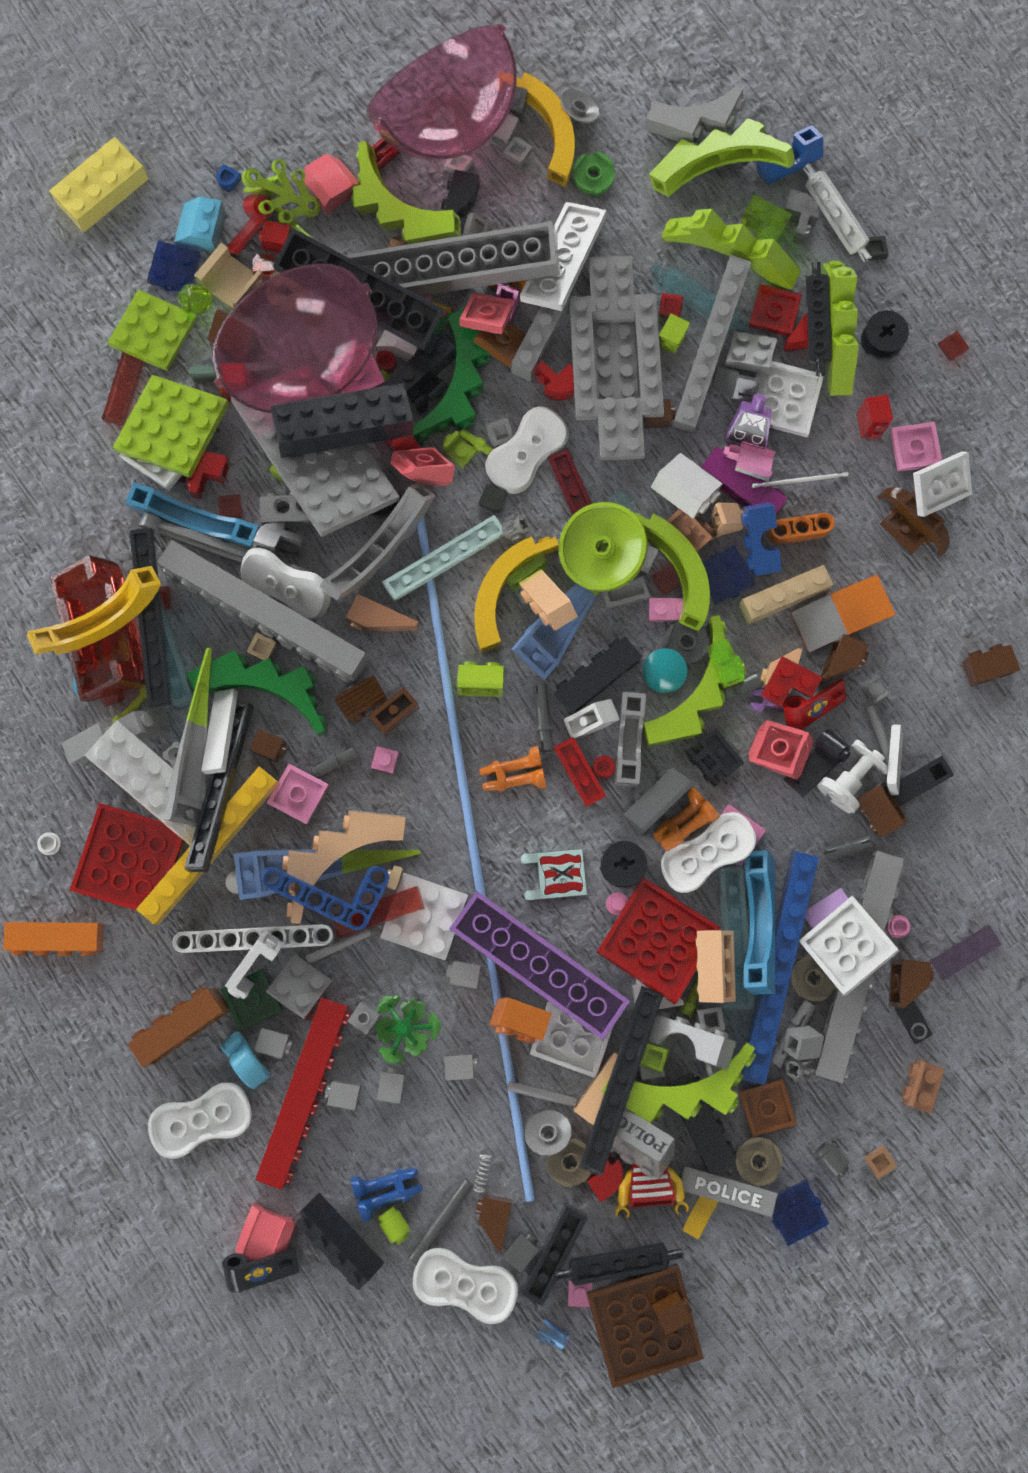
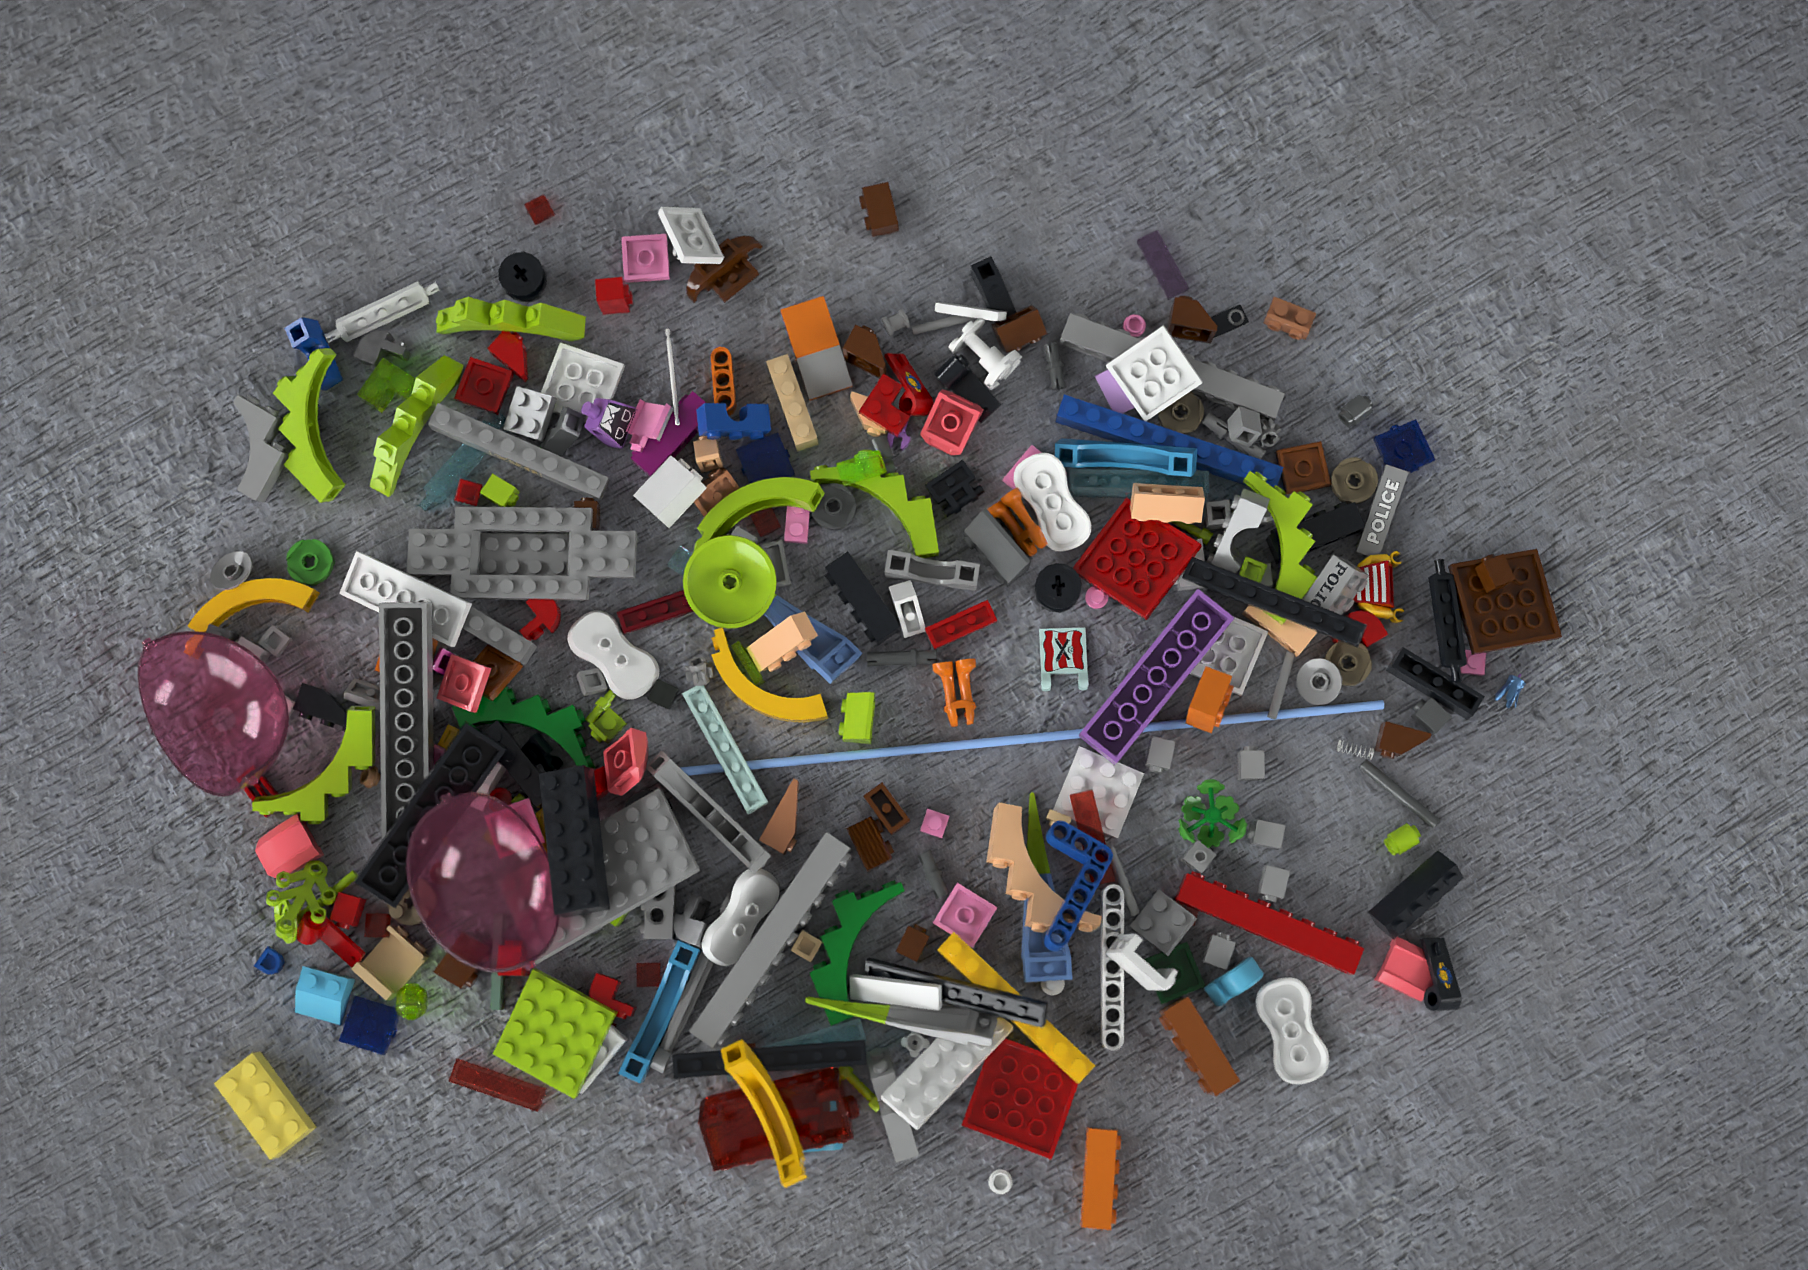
camera: 80 degrees left, 0 degrees up
lime plate [108,289,198,372] -> none
blue piece [351,1168,423,1223] -> none
white plate [413,1248,518,1324] -> none
red tile [592,756,615,779] -> none
teal dish [643,648,687,693] -> none
yellow sticker [683,1196,719,1239] -> none
black plate [806,261,831,377] -> none
medium nougat plate [863,1145,898,1179] -> none
pearl dark grey tile [865,236,889,261] -> none

